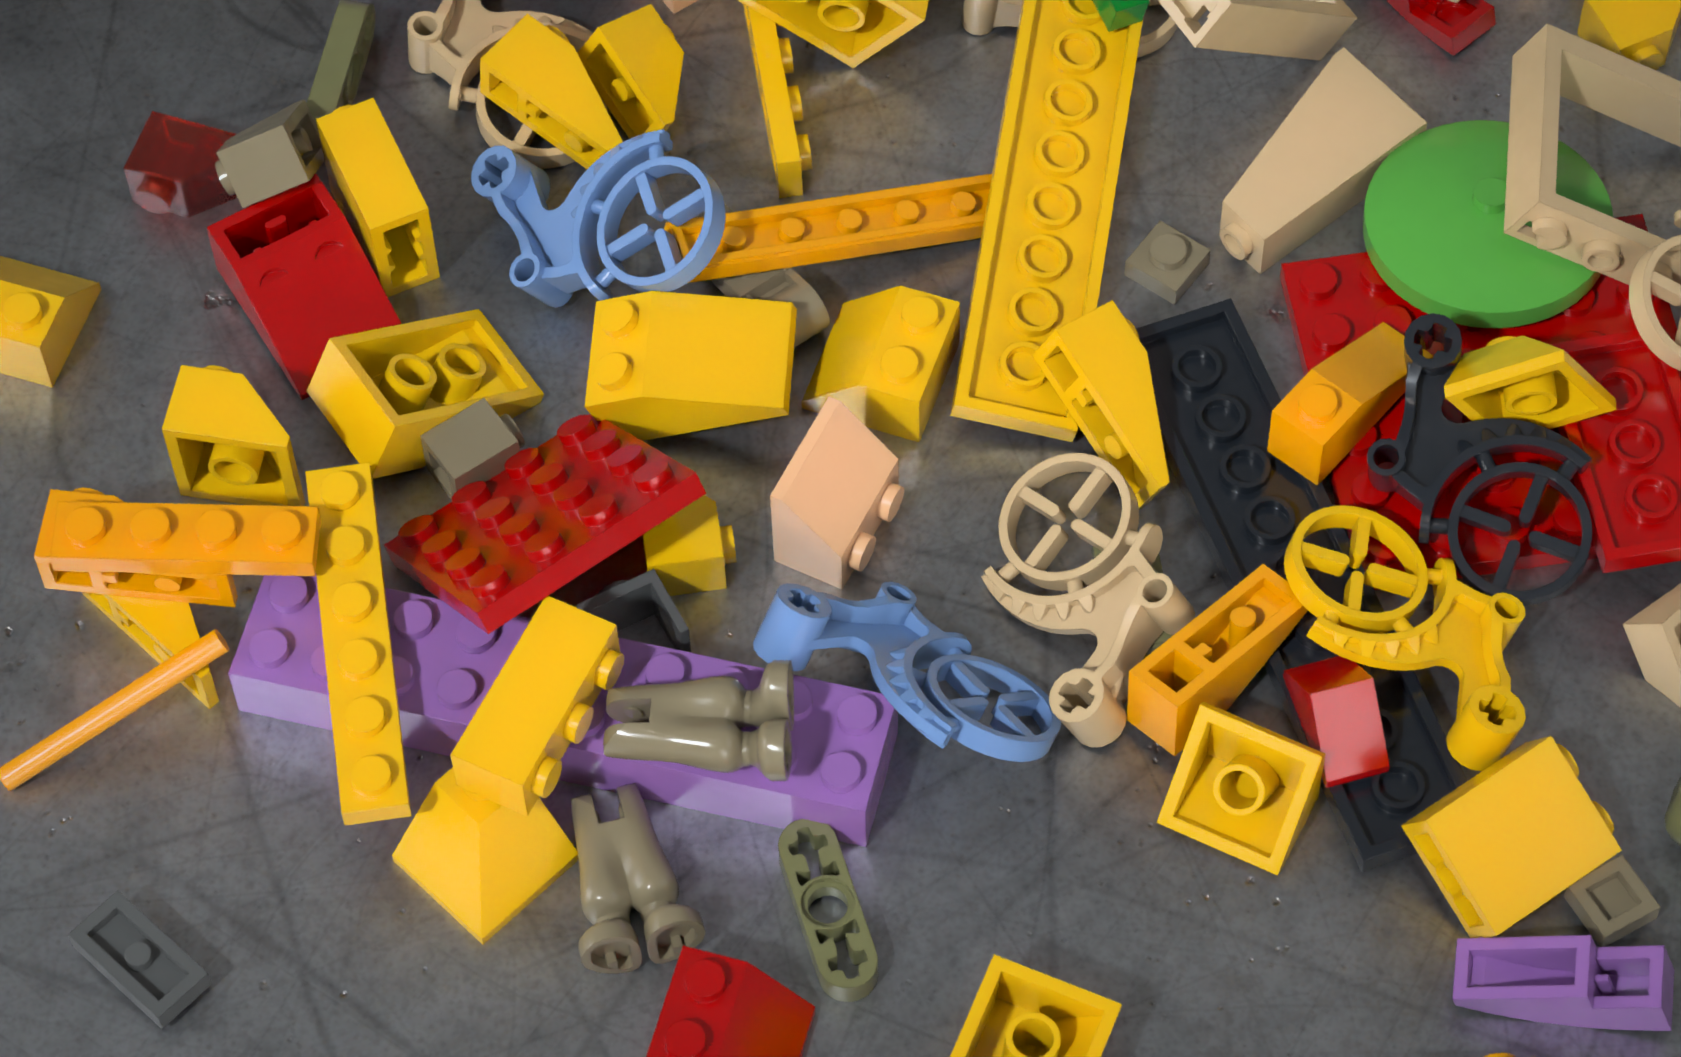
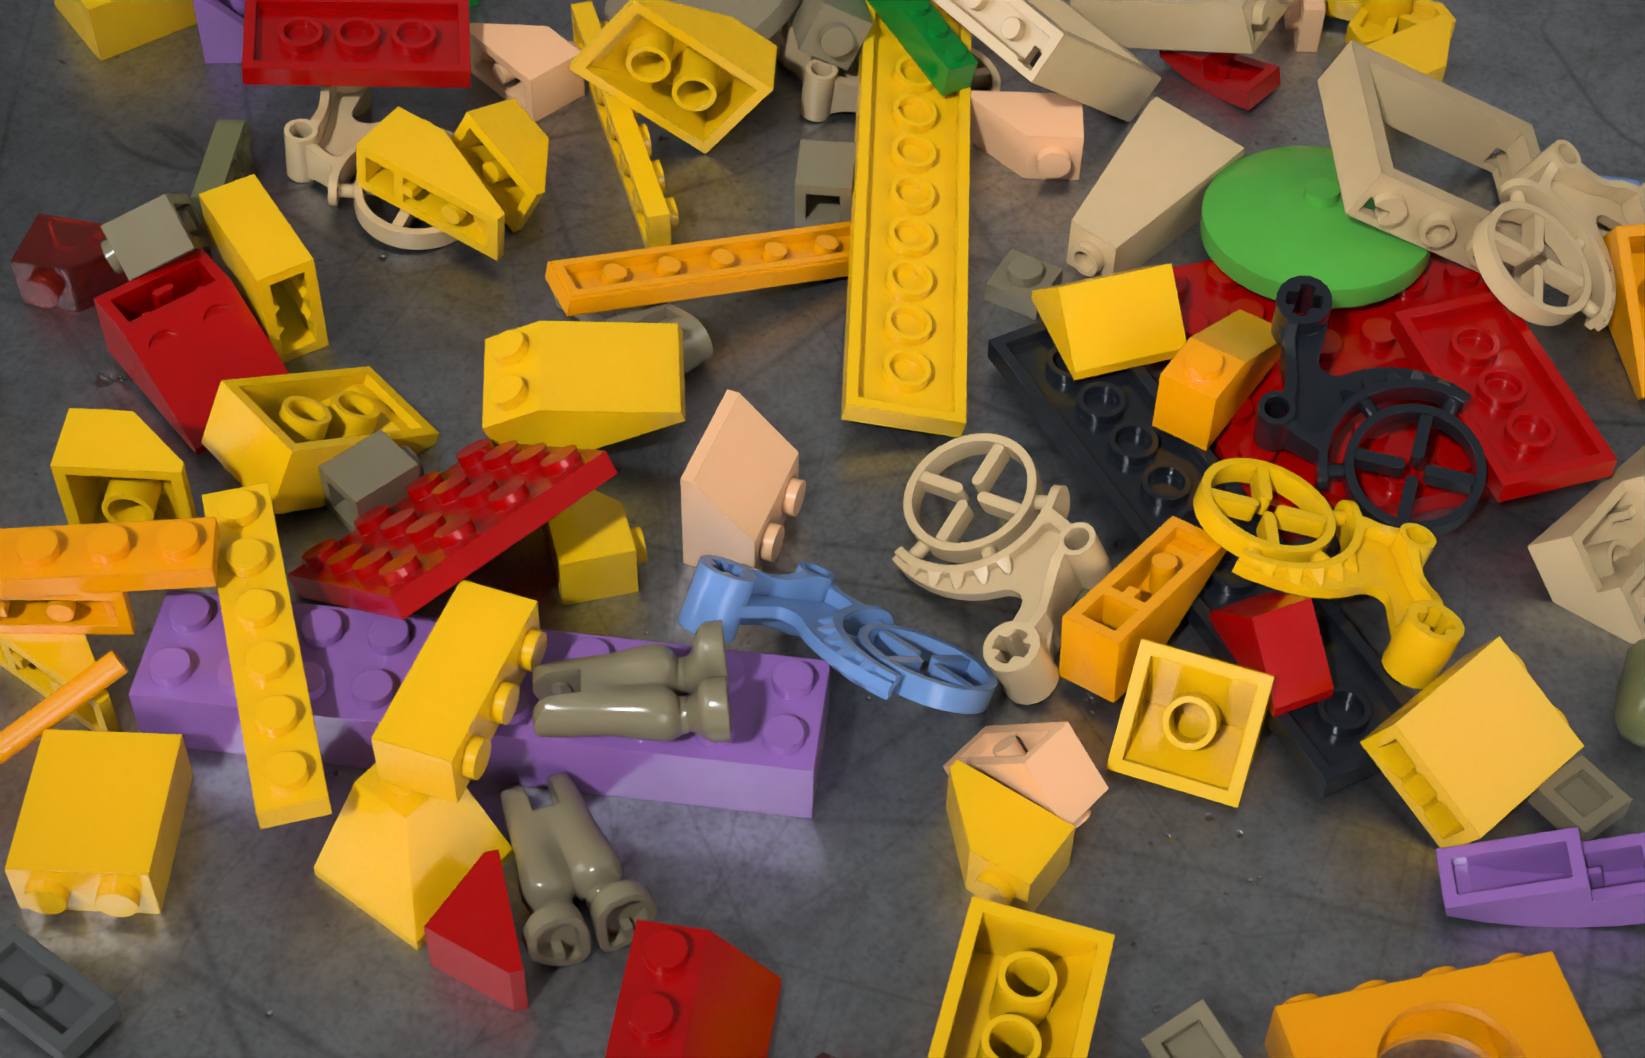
camera: 10 degrees left, 10 degrees down
medium blue piece [471,129,725,308] -> none
dark grey bracket [576,569,691,653] -> none
olive beam [778,819,878,1002] -> none
yellow slope [801,285,960,442] -> none
yellow slope [1032,300,1170,510] -> none
yellow slope [1444,335,1617,429] -> none
none -> yellow brick [4,729,194,917]
none -> red slope [424,849,529,1011]
none -> dark tan brick [794,139,856,228]
none -> light nougat slope [943,721,1109,829]
none -> yellow slope [946,759,1075,912]
none -> light nougat slope [970,90,1084,180]
none -> yellow slope [1031,263,1187,381]

